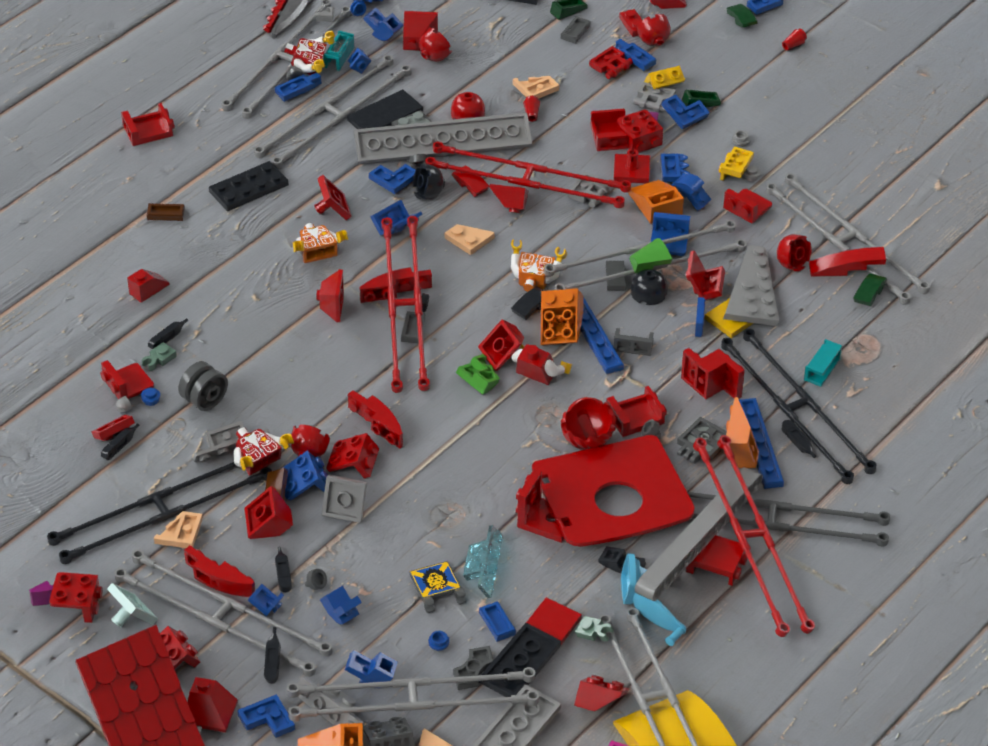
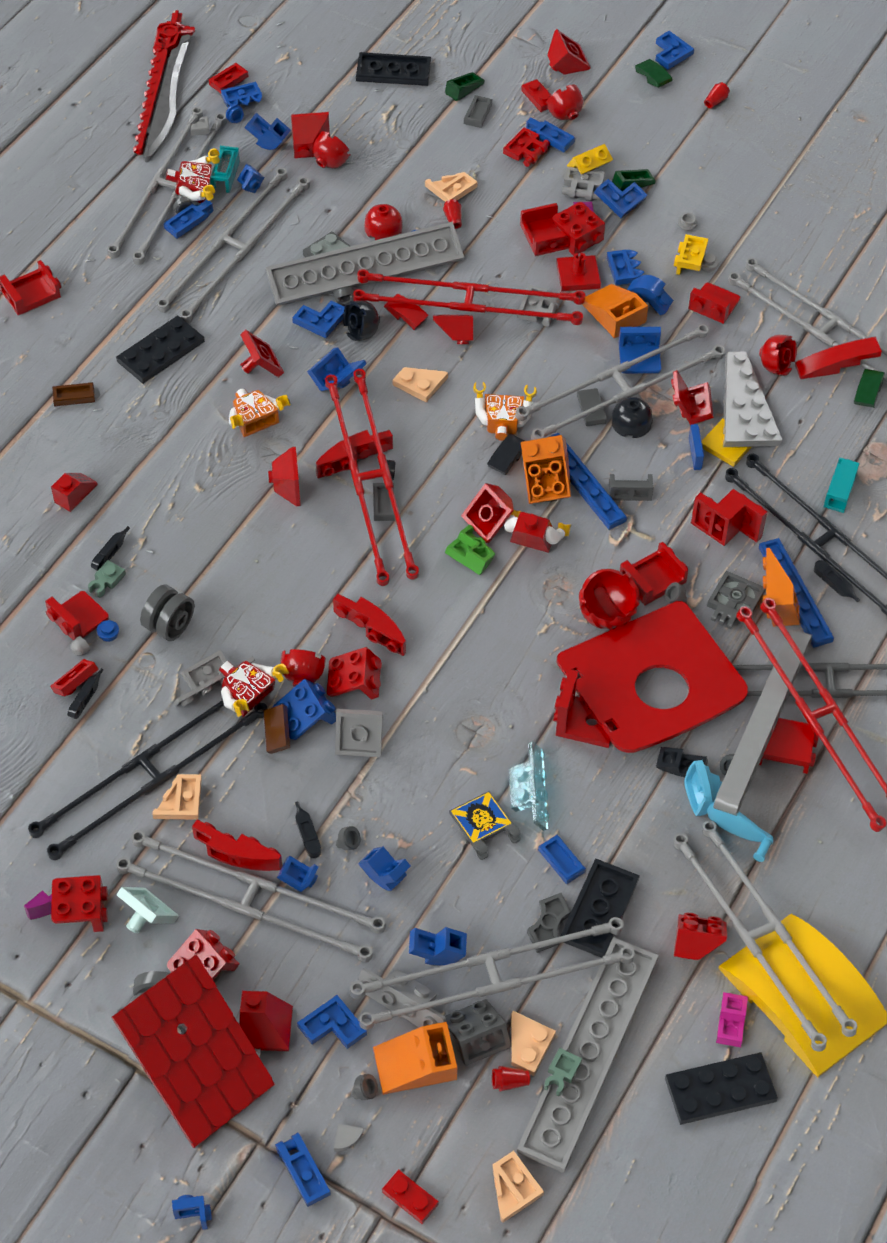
camera: 10 degrees left, 10 degrees up
red slope [244,486,293,539] -> none
black piece [264,627,281,684] -> none
black tile [347,89,423,129] -> none
blue plate [428,631,449,651] -> none
red tile [526,597,582,645] -> none
sand green plate [575,616,614,641] -> none
bright green slope [629,238,672,273] -> none

